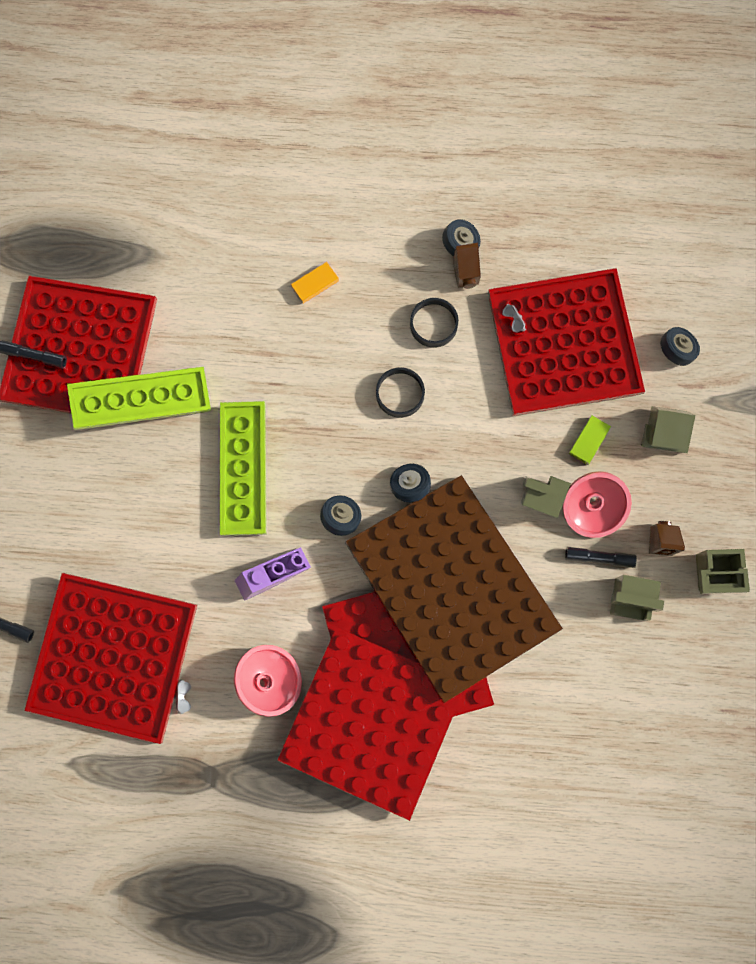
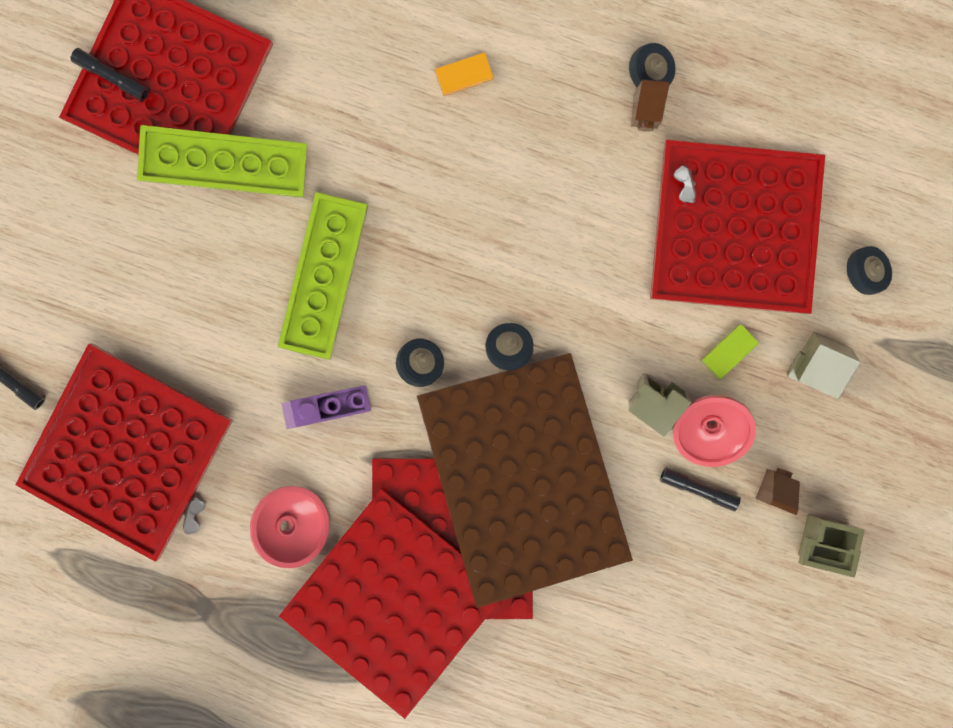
camera: 15 degrees right, 10 degrees up
black tyre [376,367,425,418] -> none
black tyre [410,298,459,348] -> none
olive plate [610,575,664,621] -> none

